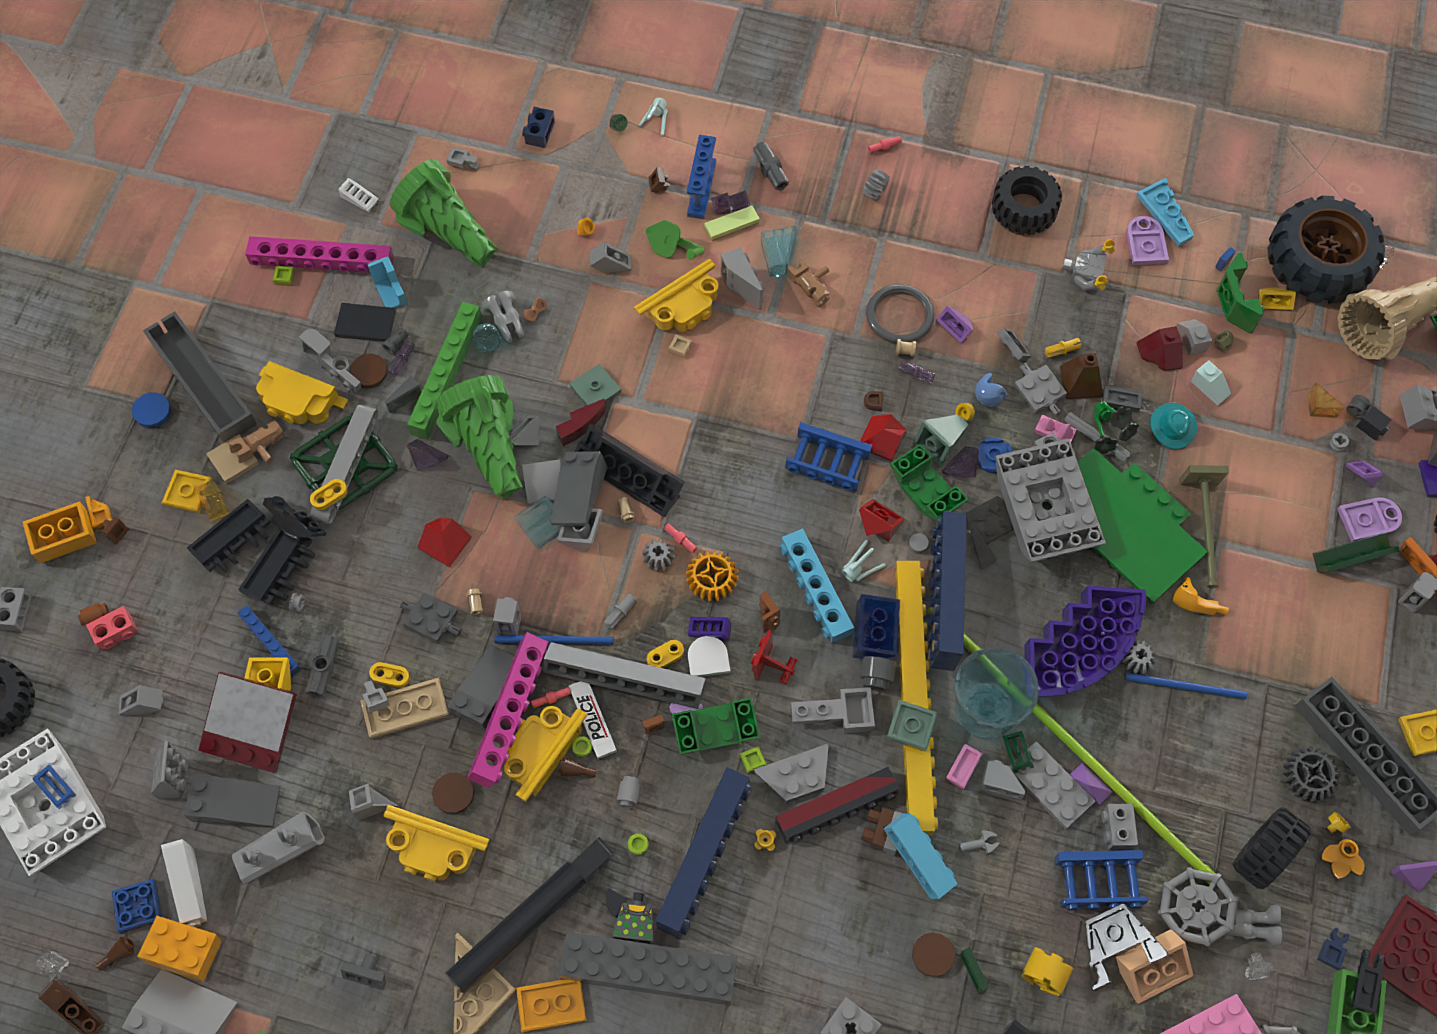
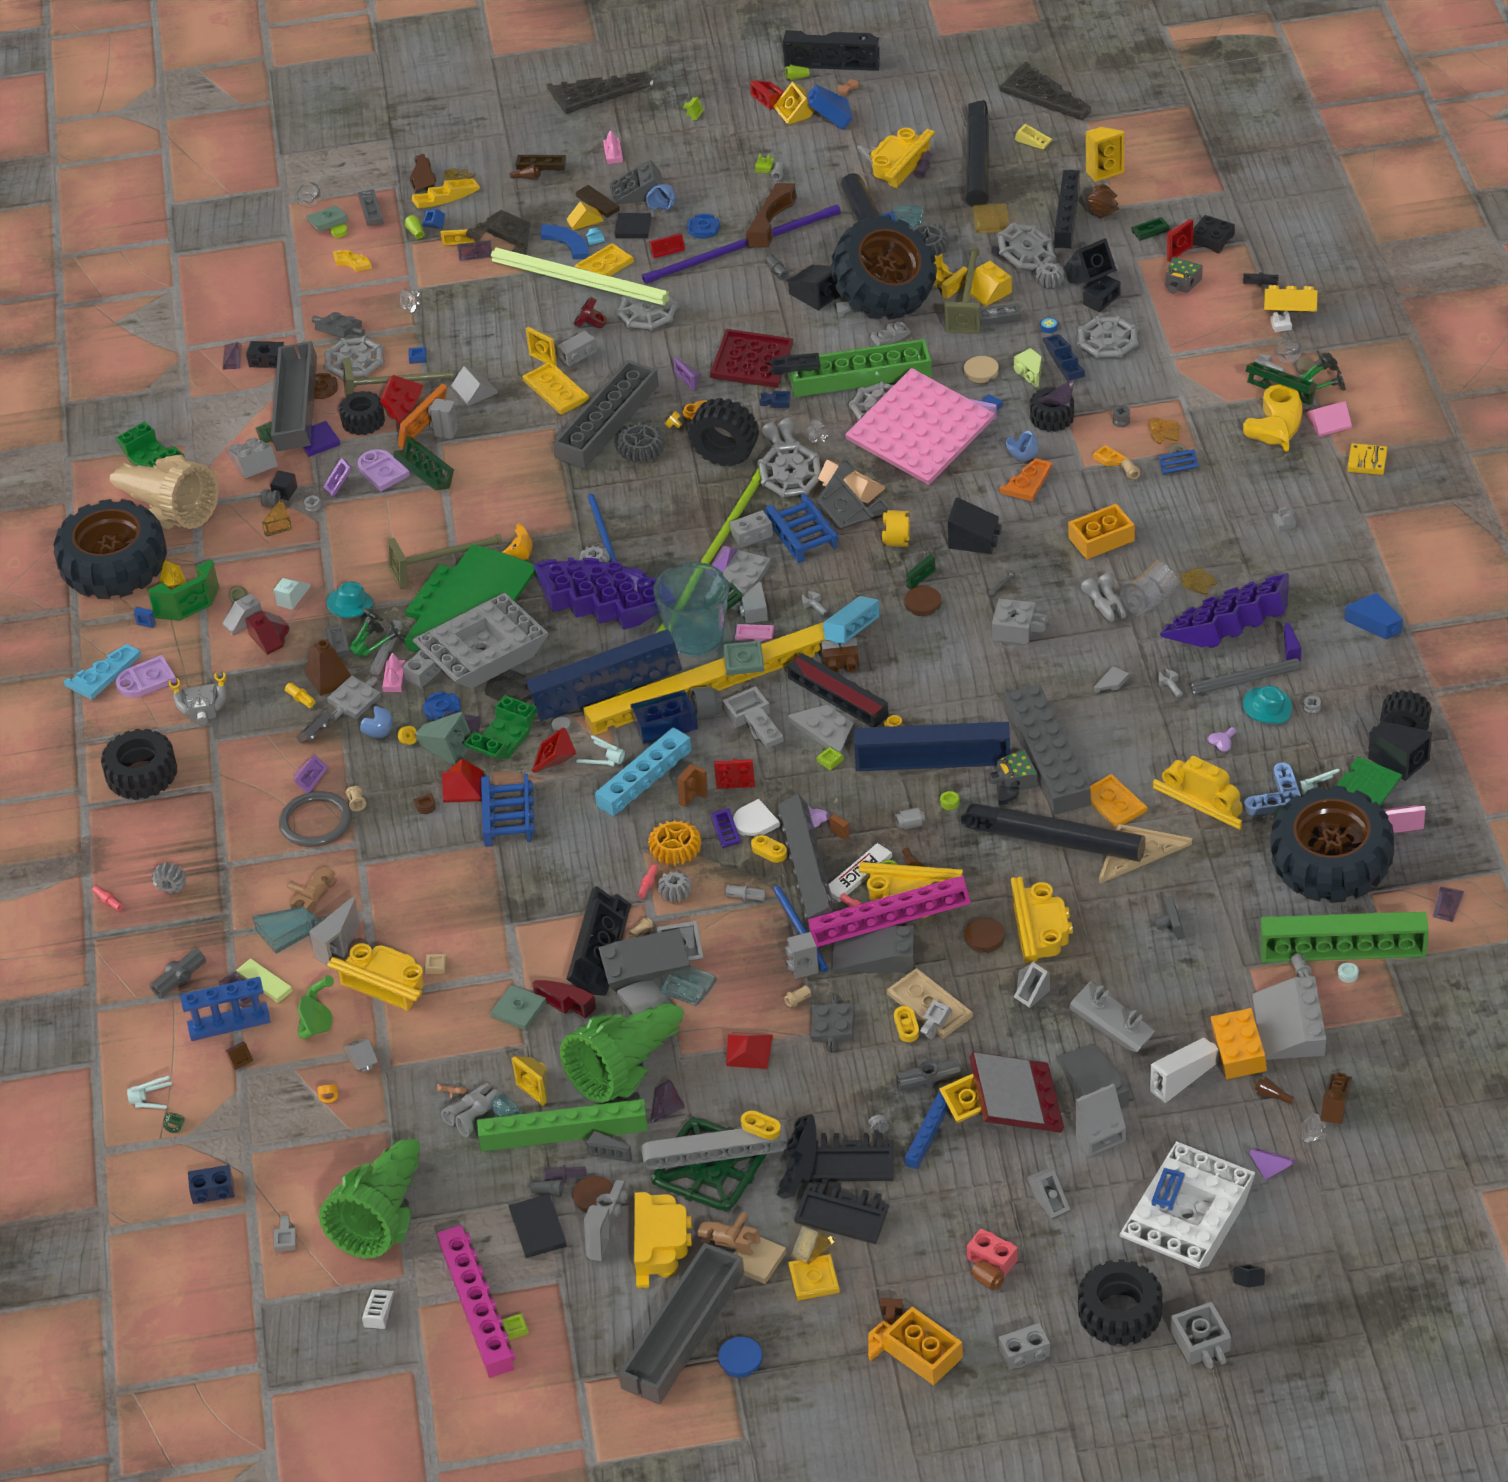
camera: 110 degrees left, 20 degrees down
blue tile [112,879,162,933] -> none
medium azure panel [368,256,407,308] -> none
green slope [672,697,760,754] -> none
clear purple axle [898,360,935,383] -> none
none -> yellow slope [511,1056,548,1106]
none -> medium lavender slope [1250,1148,1296,1180]

